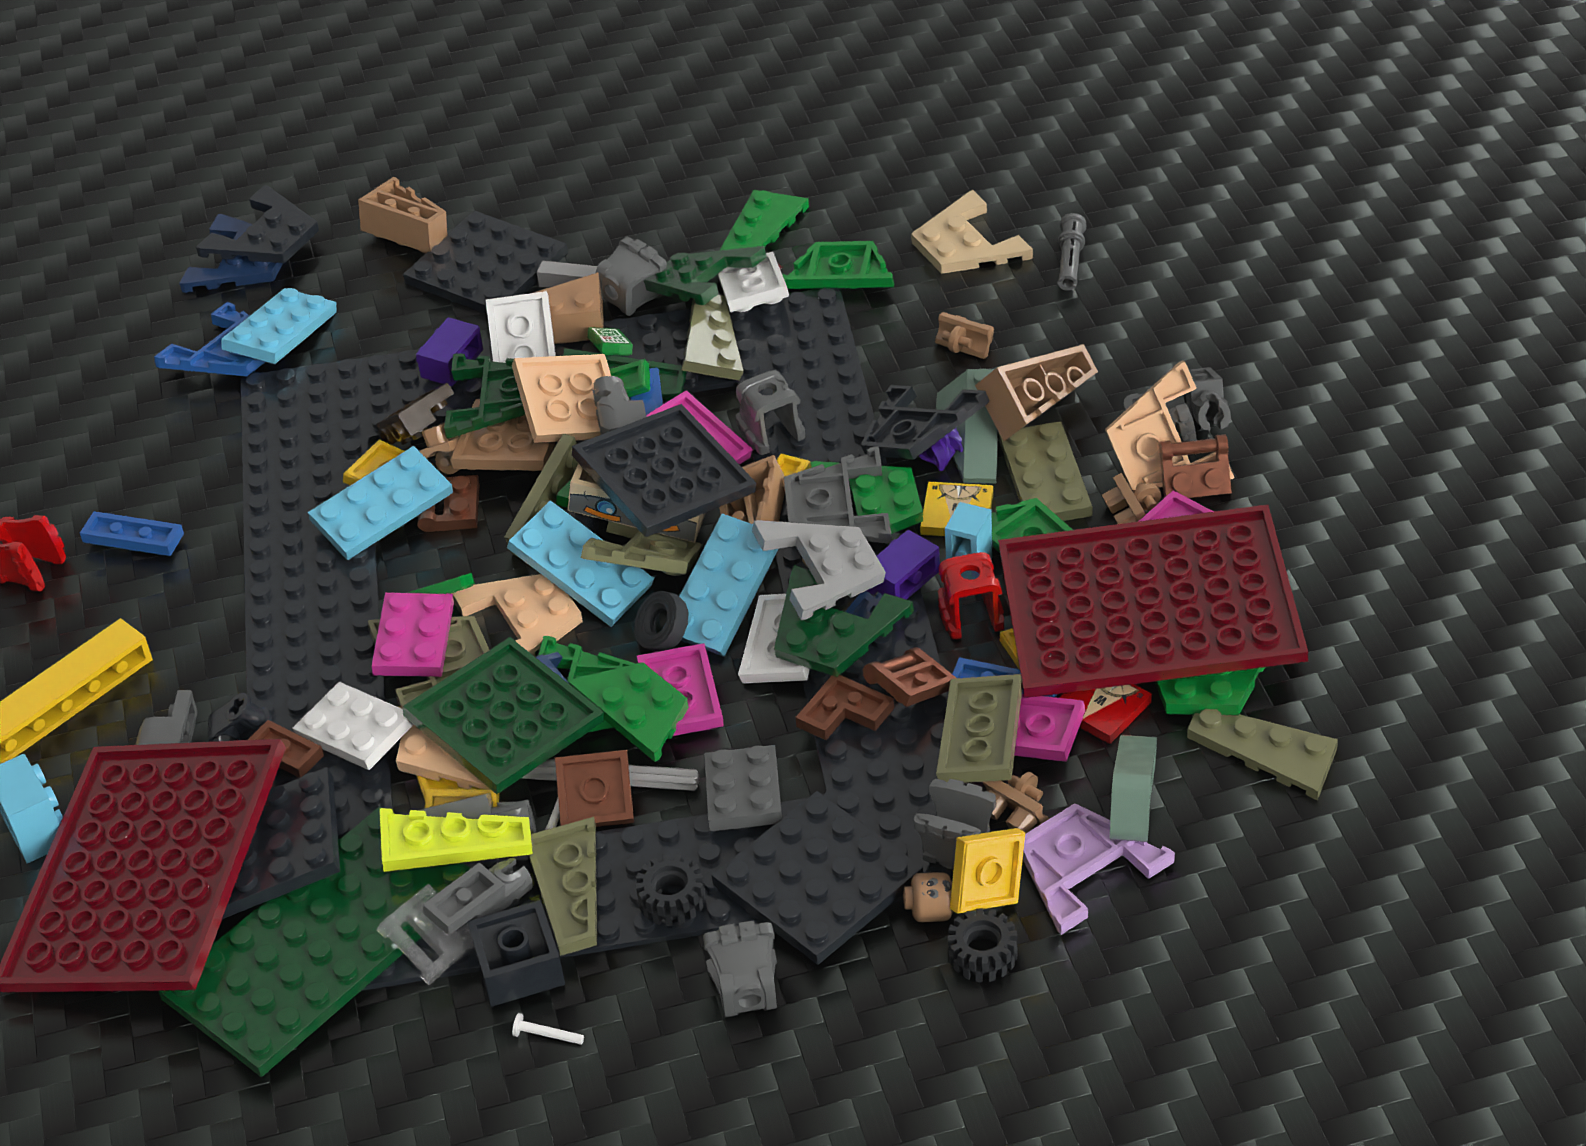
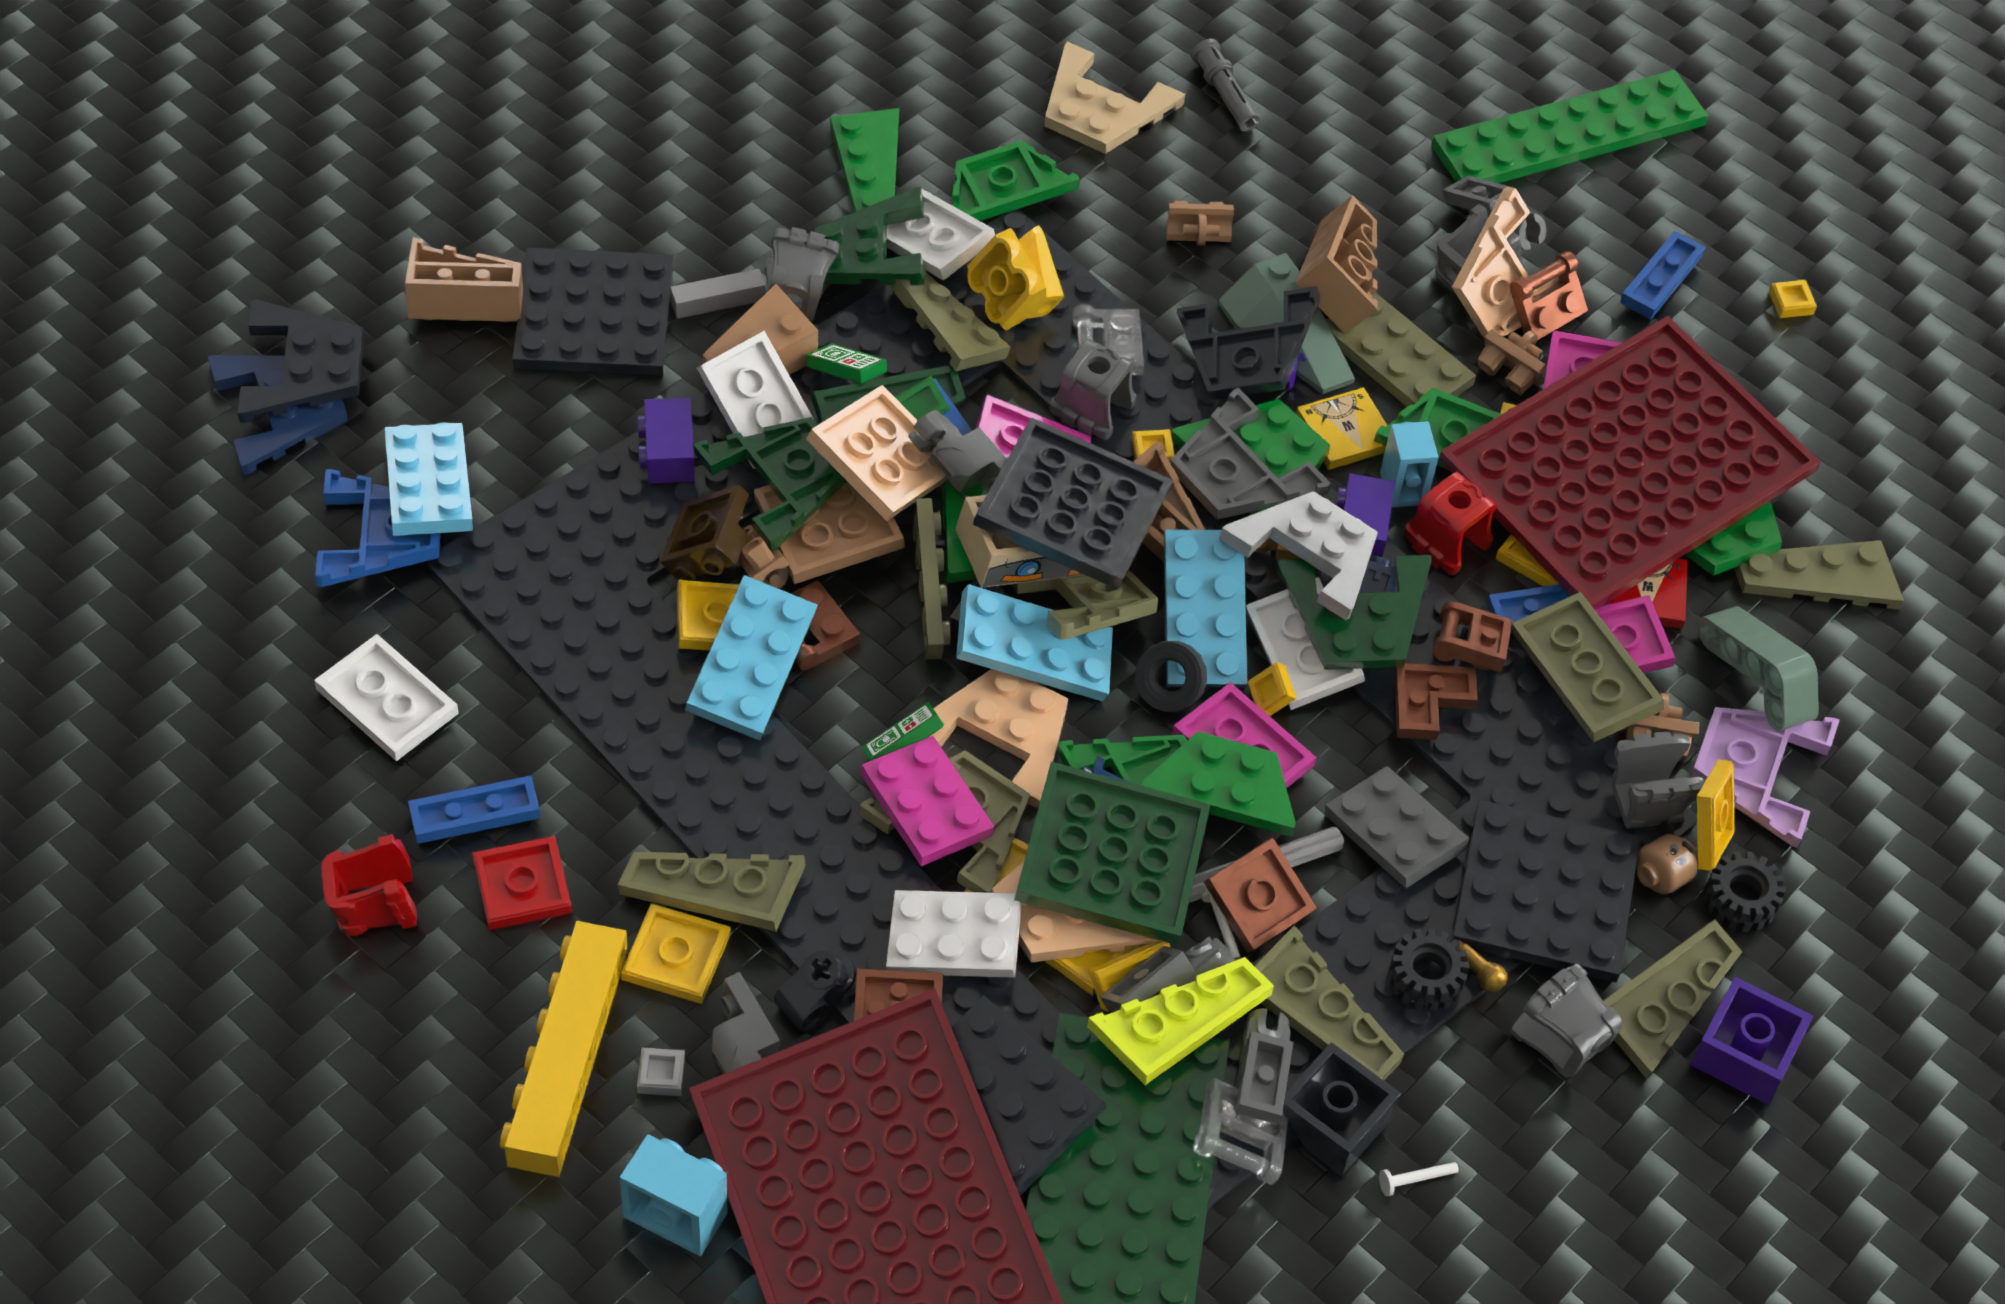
camera: 40 degrees left, 10 degrees up
none -> white plate [314,634,459,761]
none -> red tile [472,836,572,930]
none -> olive wing [618,852,806,932]
none -> yellow tile [621,903,731,1004]
none -> light grey tile [637,1048,685,1096]
none -> yellow piece [967,226,1064,331]
none -> clear plate [1073,304,1144,375]
none -> yellow tile [1247,662,1297,716]
none -> green plate [1431,69,1709,183]
none -> pearl gold piece [1458,940,1508,992]
none -> olive wing [1604,920,1742,1078]
none -> blue plate [1620,231,1706,319]
none -> dark purple brick [1690,977,1813,1105]
none -> yellow tile [1769,280,1817,318]

